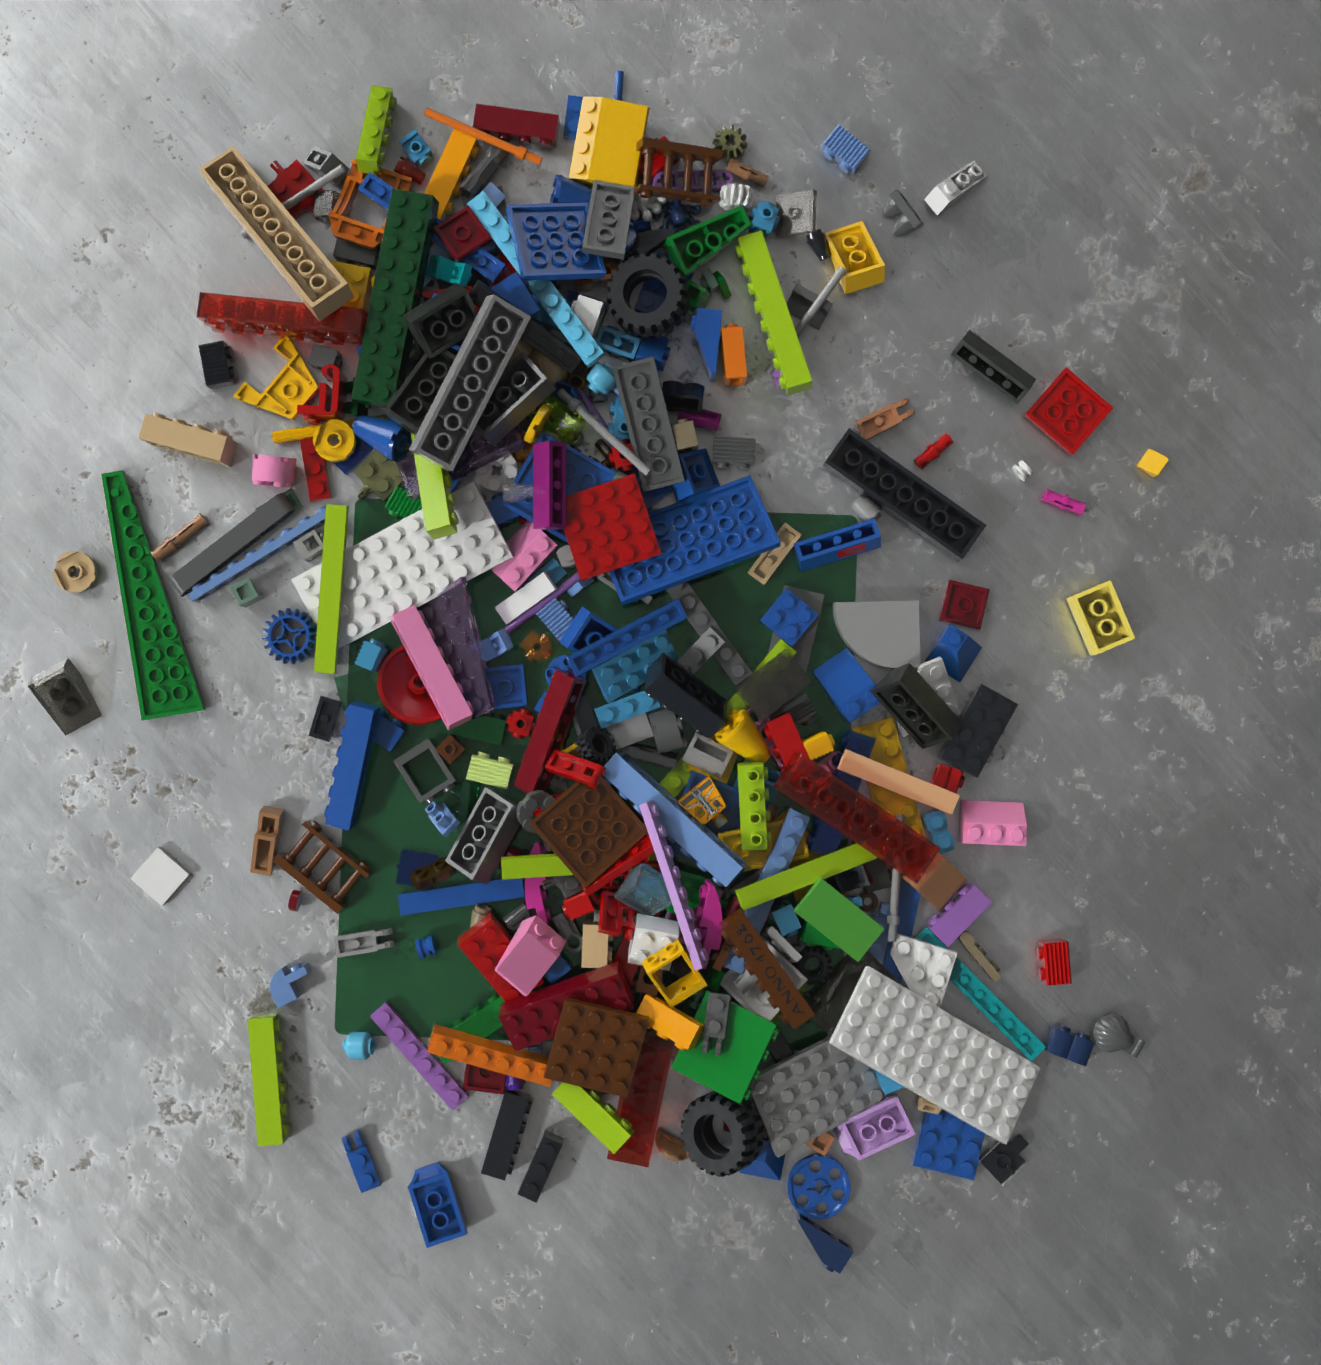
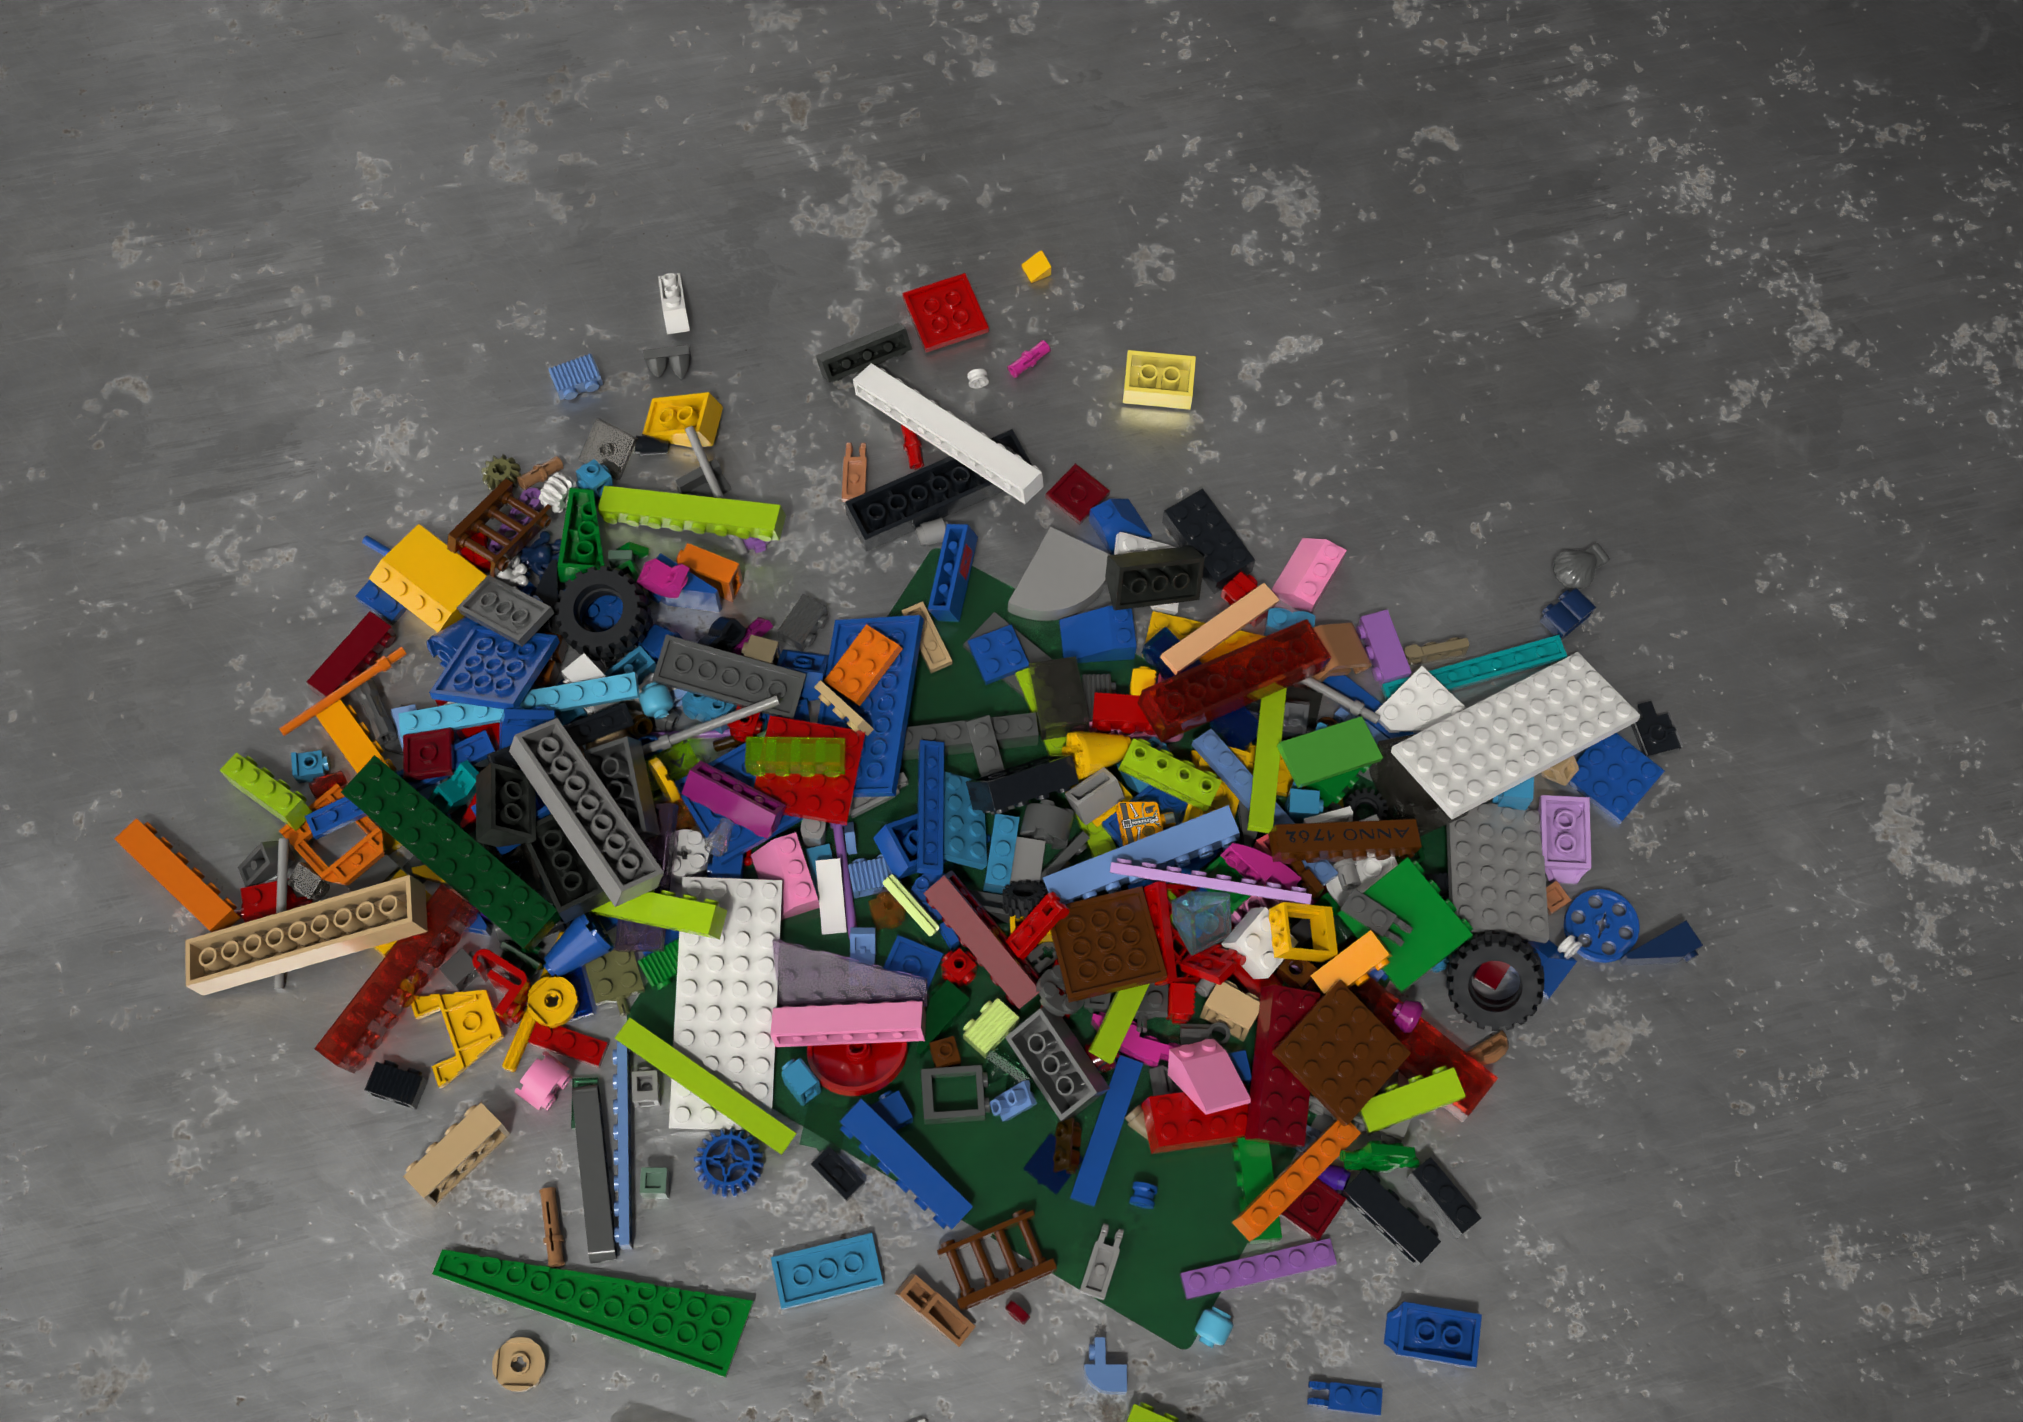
camera: 65 degrees left, 20 degrees down
red brick [1037,939,1072,986] -> none
none -> orange brick [114,818,240,932]
none -> dark pink brick [636,558,690,598]
none -> clear neon green brick [745,737,846,777]
none -> dark azure plate [771,1233,884,1310]
none -> tan plate [814,680,874,736]
none -> orange plate [824,624,903,706]
none -> white brick [853,363,1044,504]
none -> yellowish green axle [883,874,940,936]
none -> green plate [1339,1141,1420,1173]
none -> magenta cone [1392,1000,1424,1033]
none -> white bush [1558,935,1582,959]

